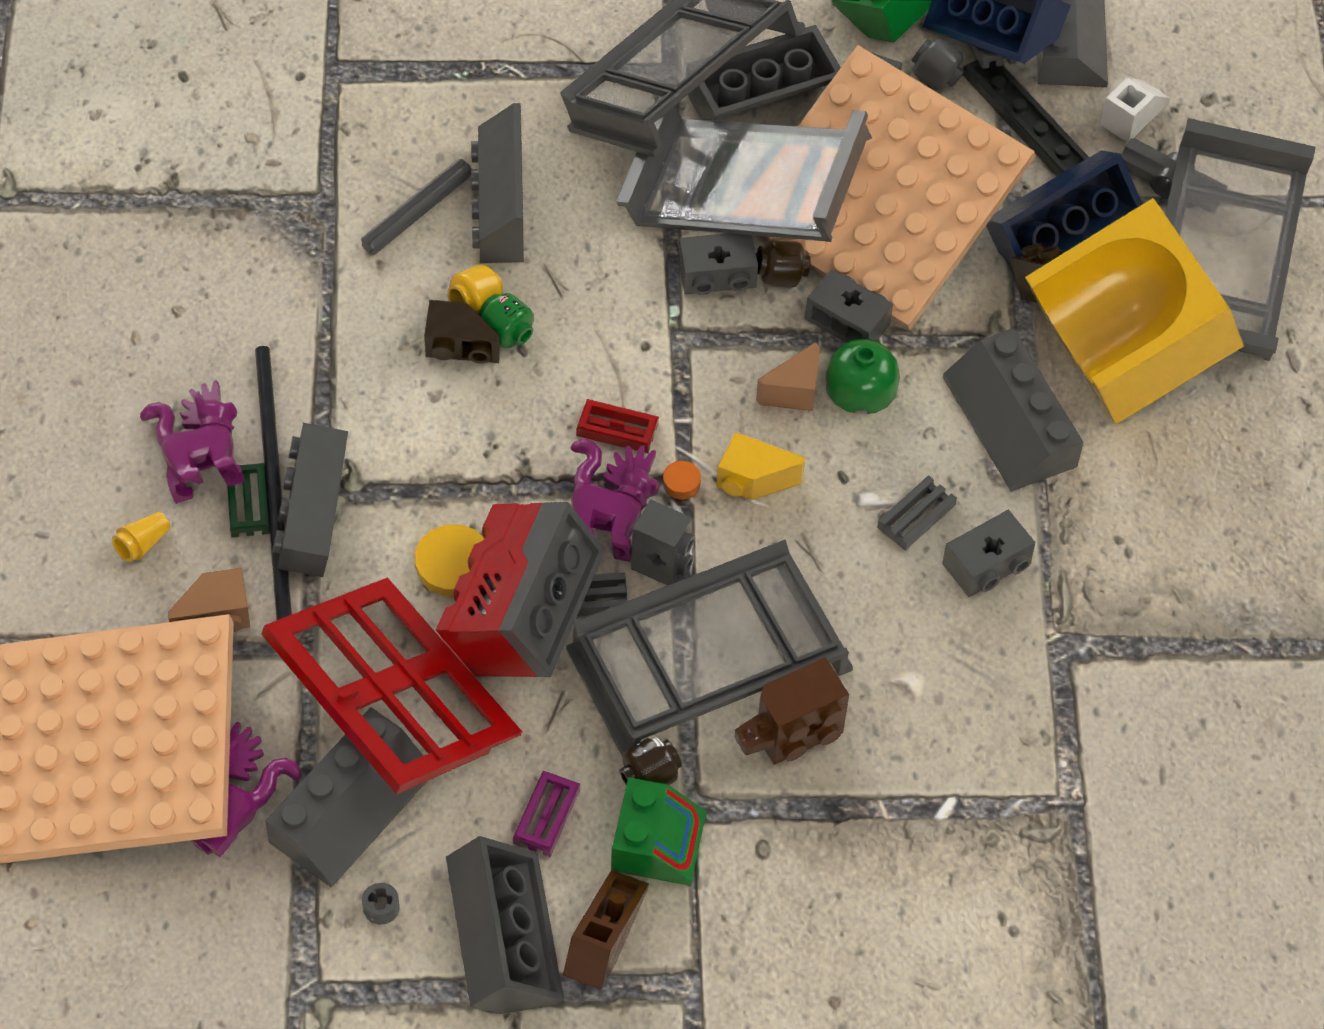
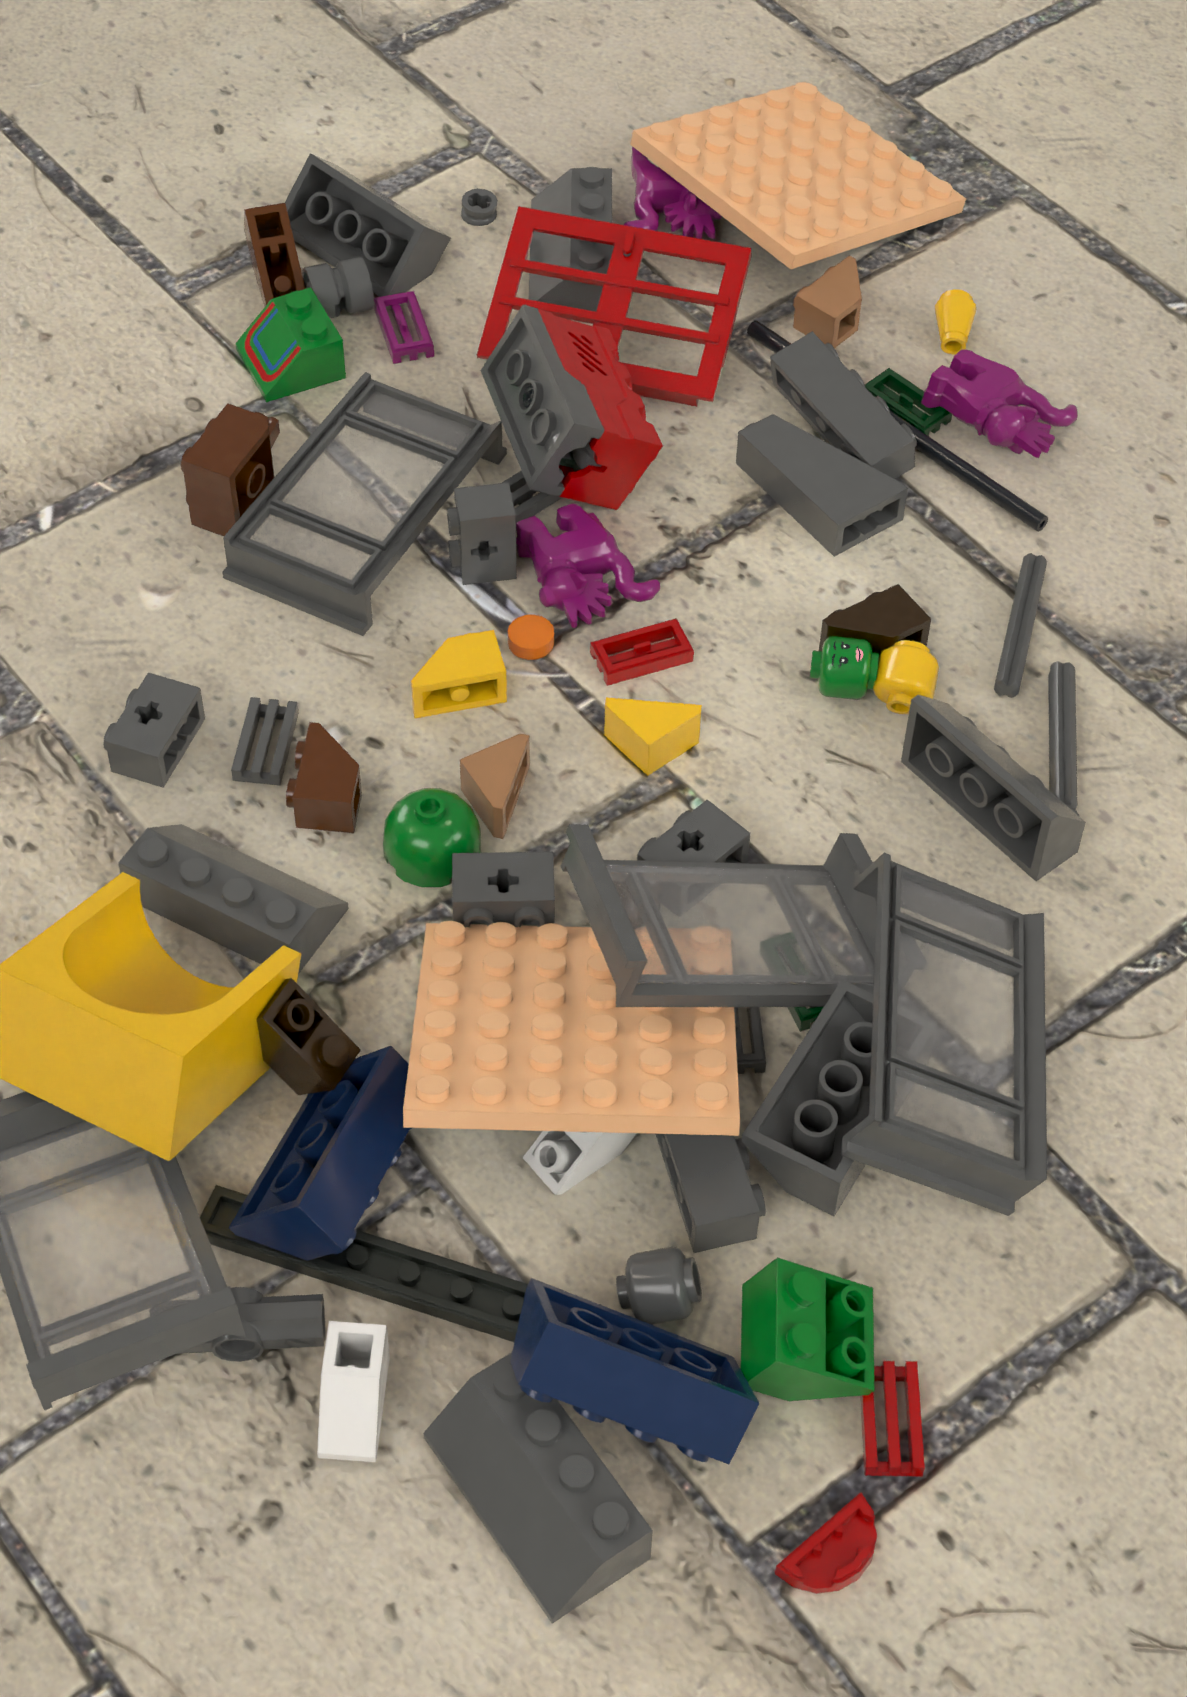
camera: 145 degrees right, 5 degrees down
yellow tile [415,524,484,596] -> none
dark brown head [619,736,682,785] -> none
none -> reddish brown slope [286,722,362,833]
none -> dark grey wheel [303,256,374,319]
none -> yellow slope [604,697,702,776]
none -> dark grey slope [736,414,908,557]
none -> dark grey axle [994,553,1047,698]

